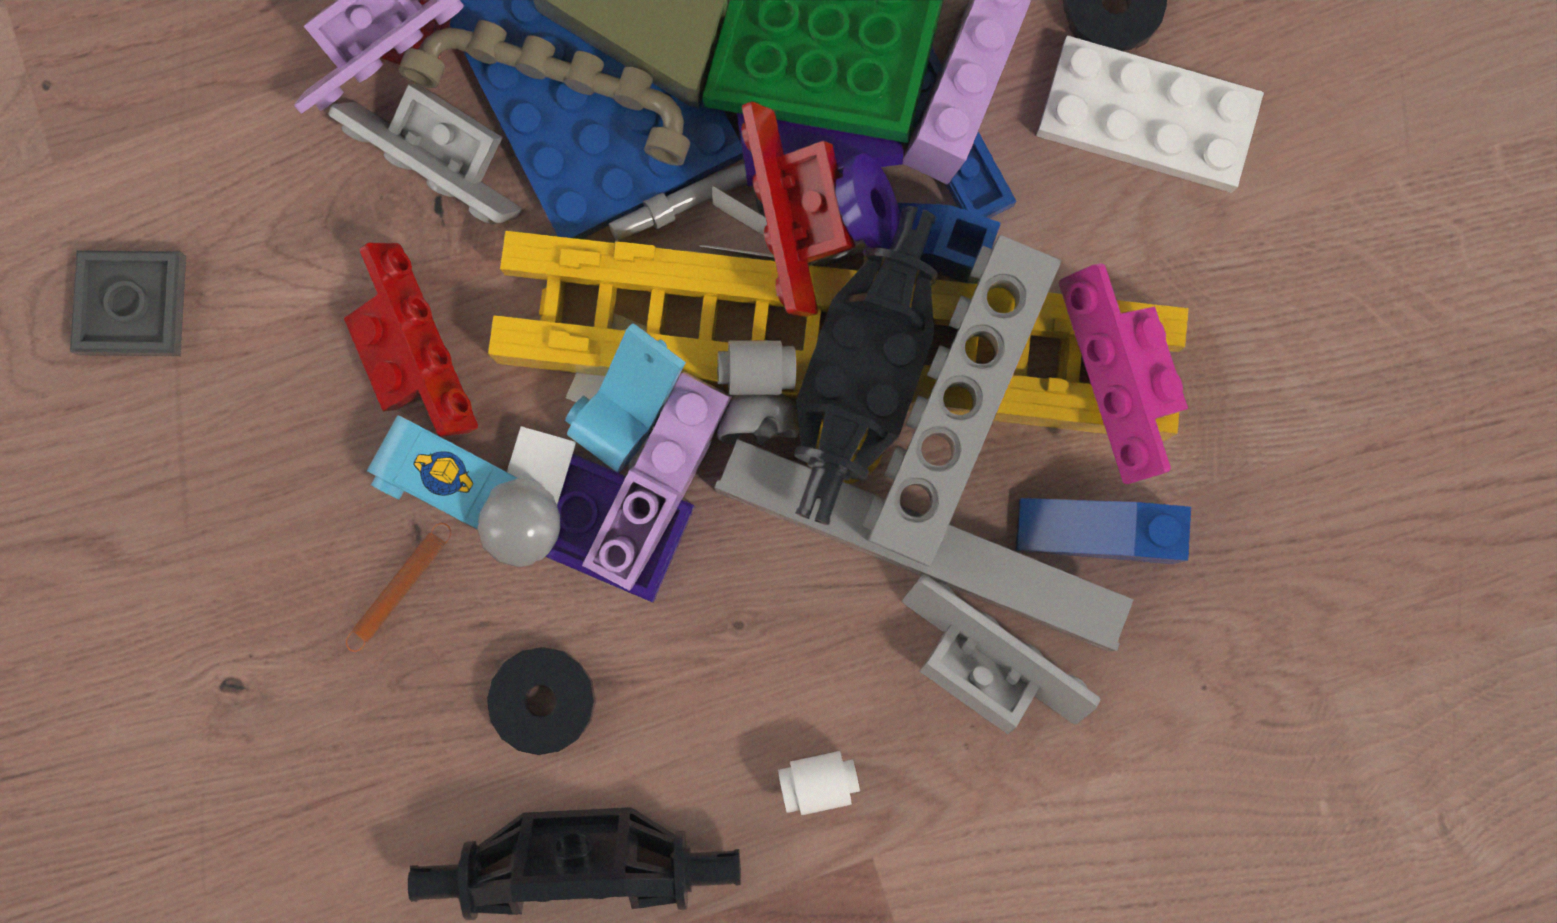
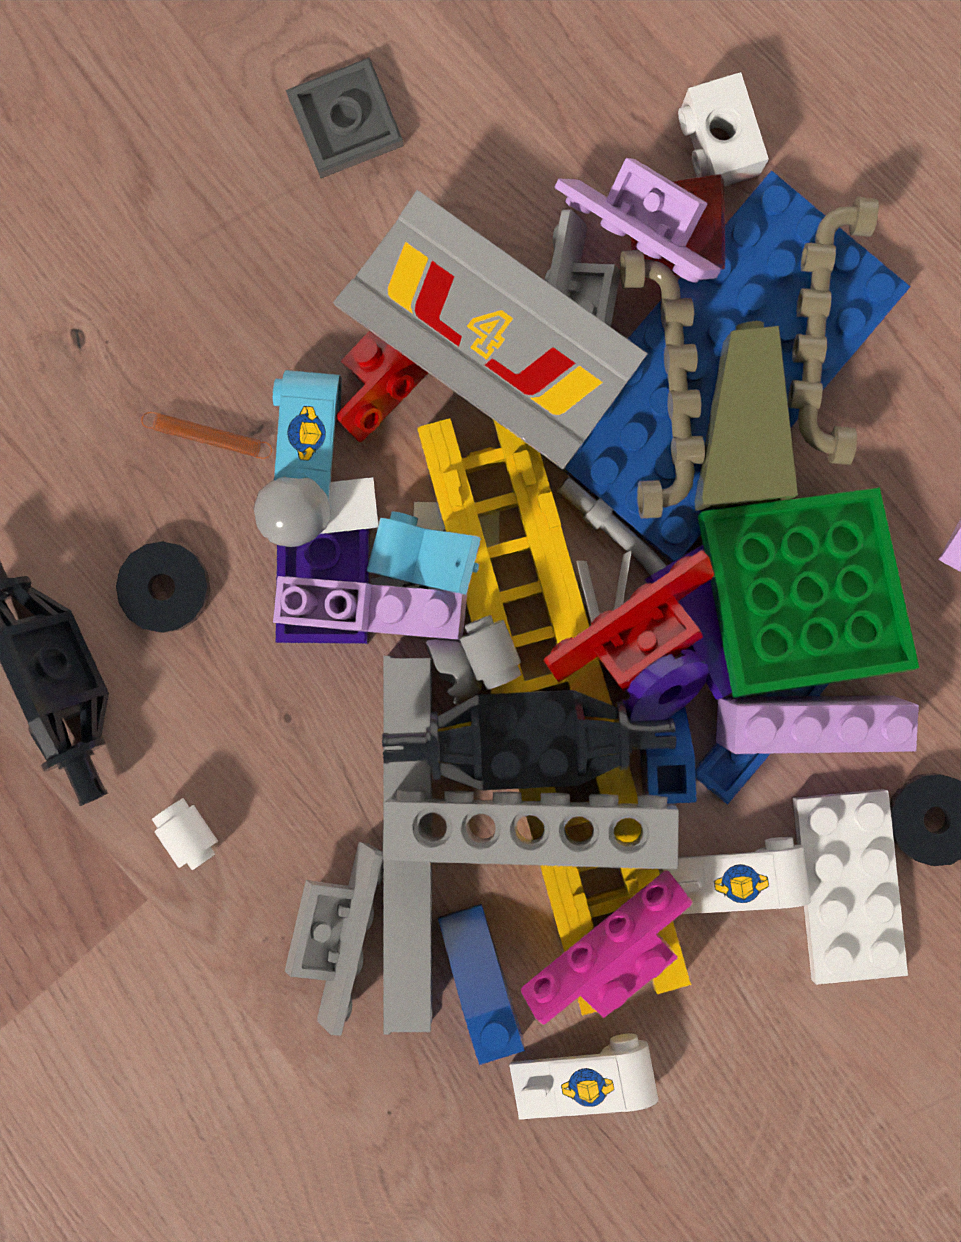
camera: 65 degrees right, 5 degrees up
none -> light grey hinge [333,190,647,469]
none -> white door [509,1033,658,1120]
none -> white door [663,837,811,914]

